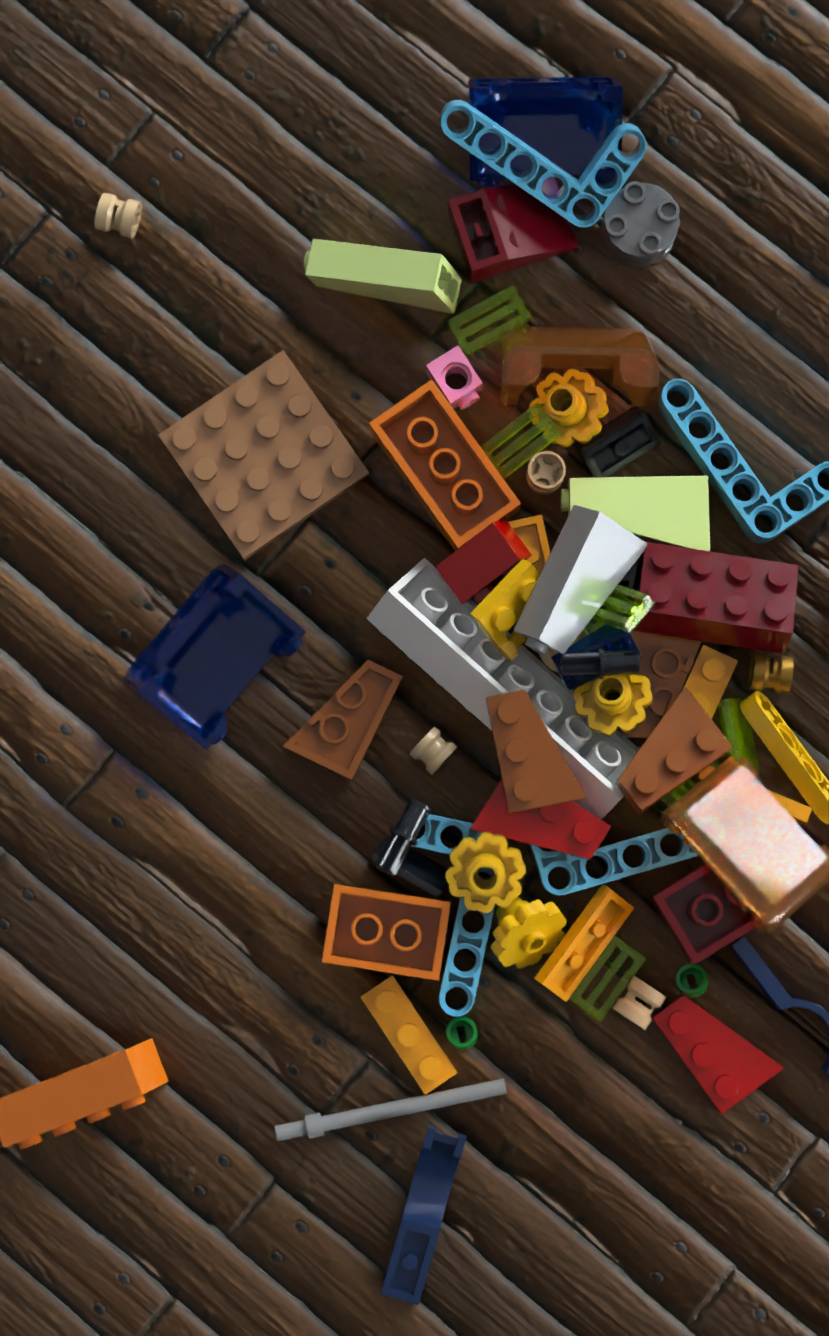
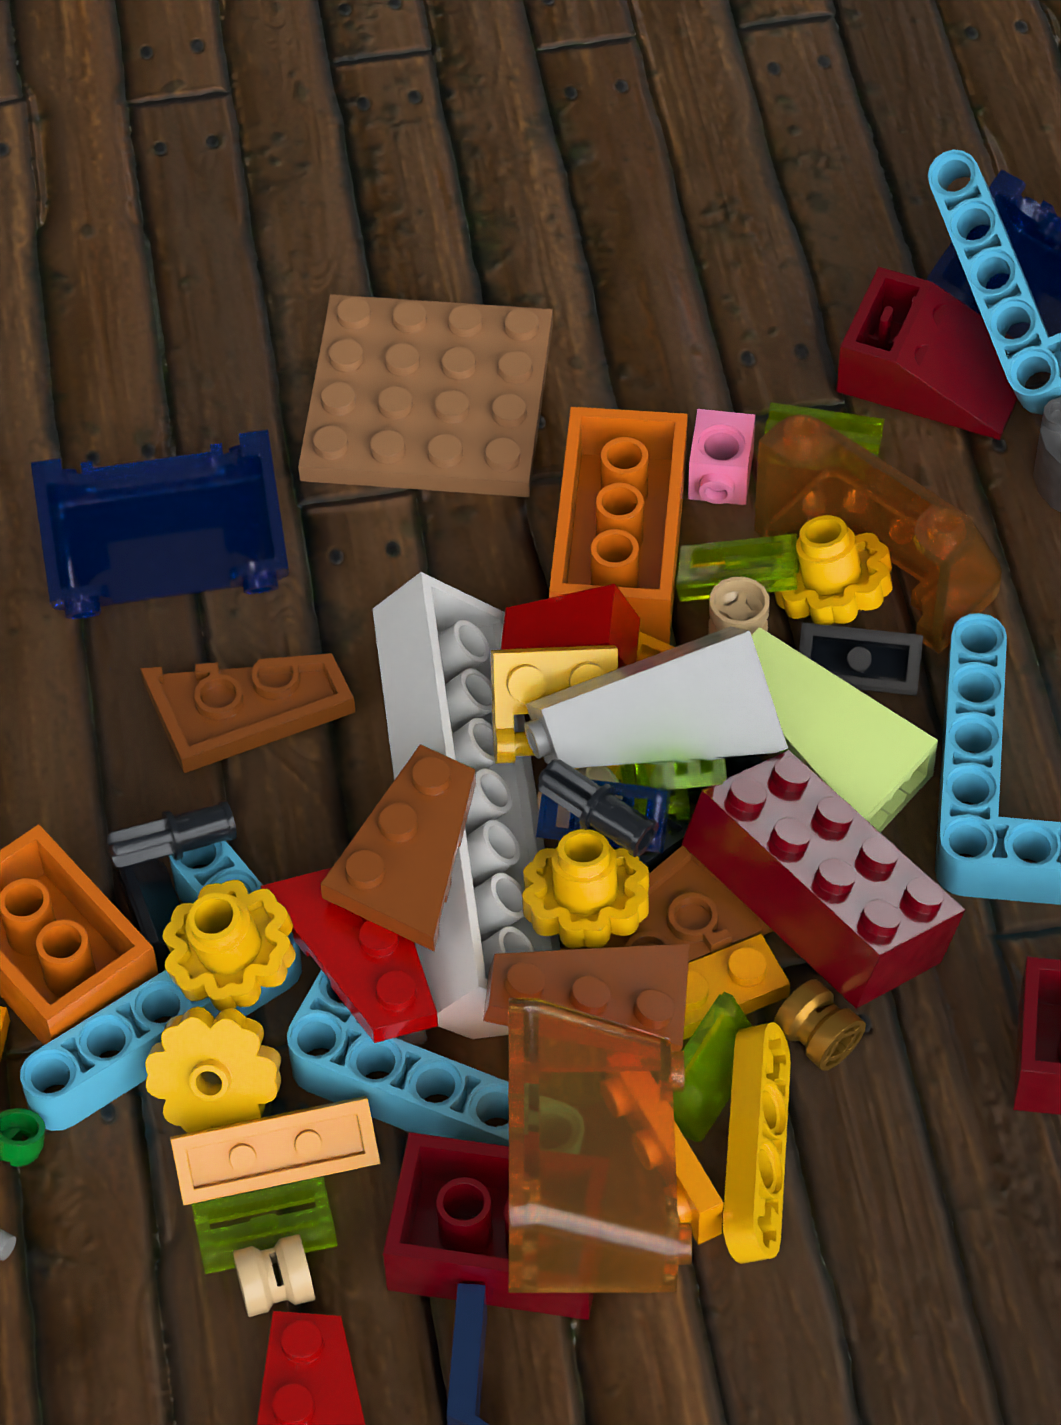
camera: 40 degrees right, 30 degrees down
tan wheel [95,192,142,239] -> none
yellowish green slope [304,239,462,314] -> none
tan wheel [409,726,458,775] -> none
green hinge [676,964,708,998] -> none

